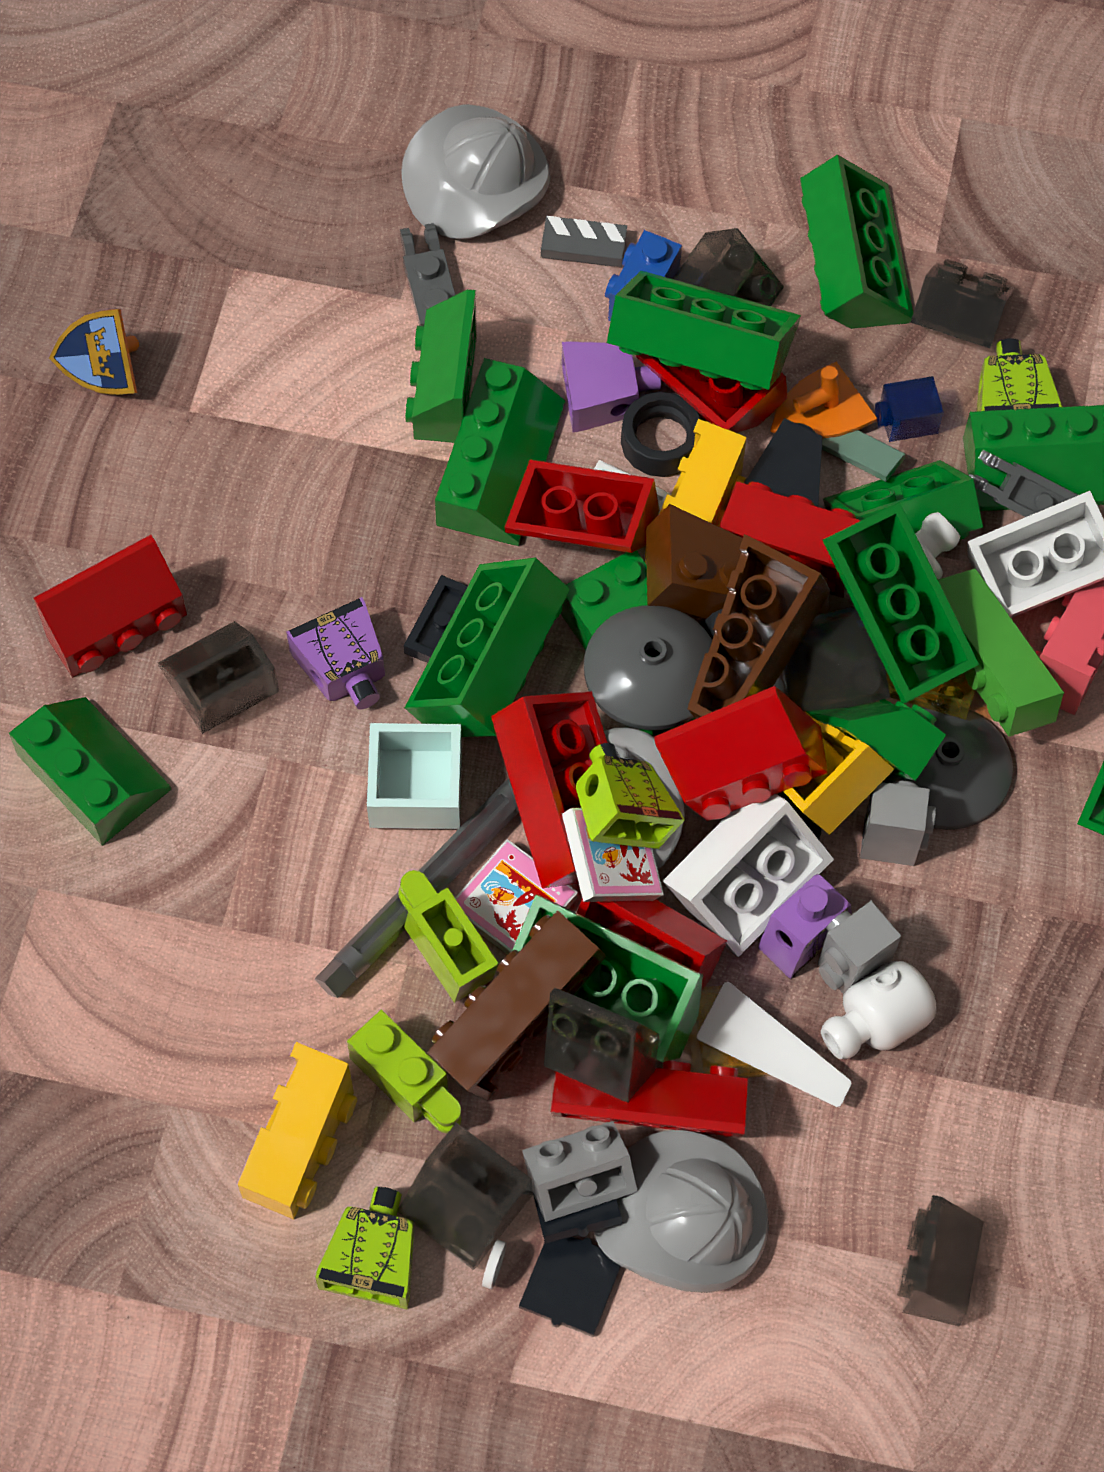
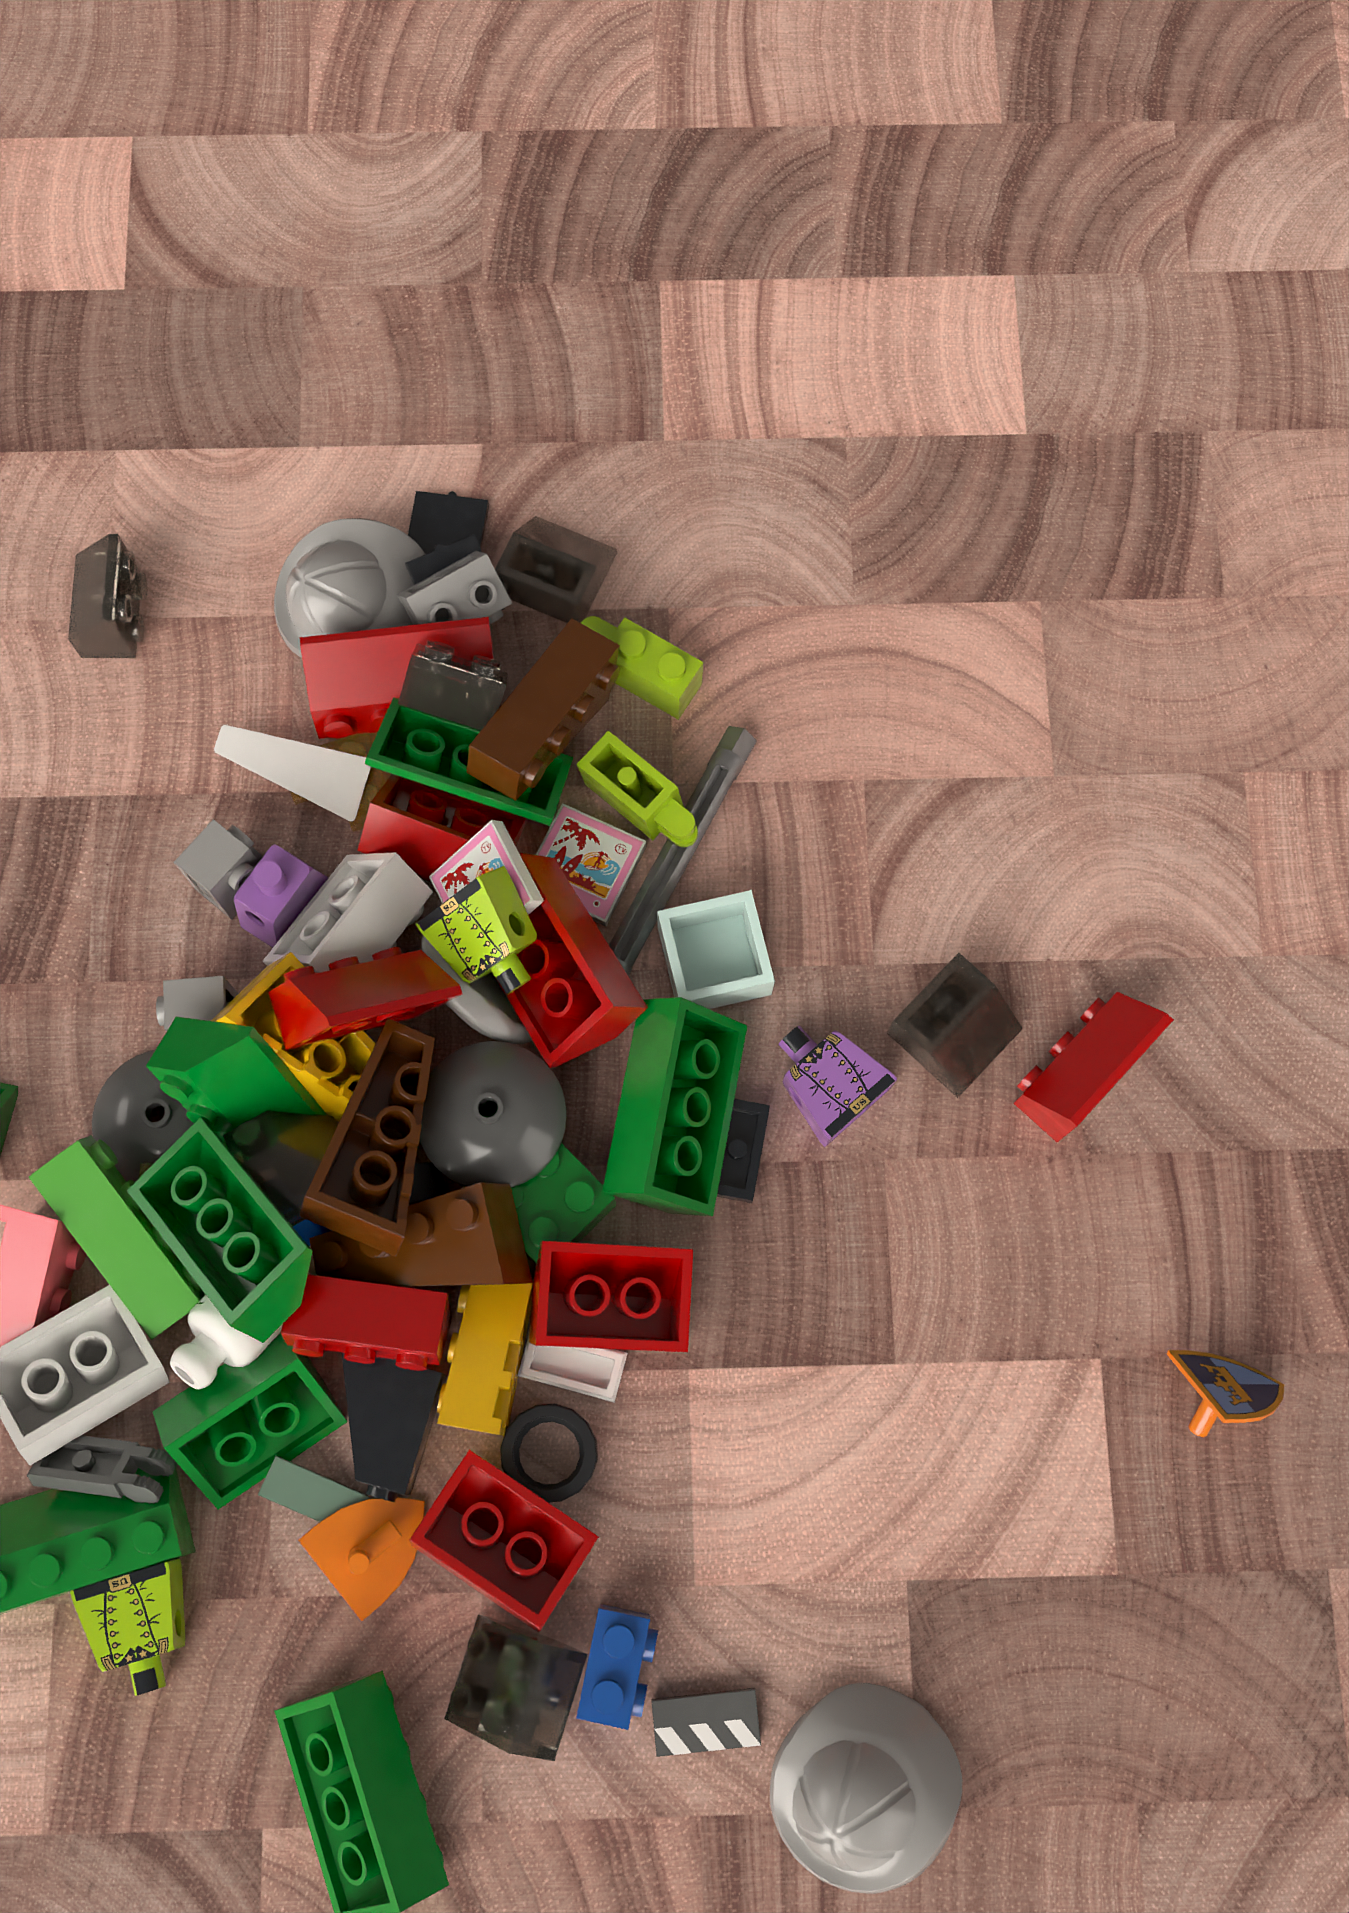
camera: 165 degrees right, 10 degrees up
green slope [9,697,172,846] -> none
yellow wedge [238,1042,357,1220] -> none
lime torso [315,1187,414,1310] -> none
dark grey hinge [399,223,455,326] -> none
green slope [405,289,477,443] -> none
green slope [435,358,565,546] -> none
white piece [482,1239,507,1289] -> none
medium lavender torso [561,341,661,433] -> none
green slope [607,271,801,390] -> none
white piece [821,961,937,1059] -> none
clear blue brick [875,376,944,442] -> none
clear smoke slope [911,260,1015,348] -> none

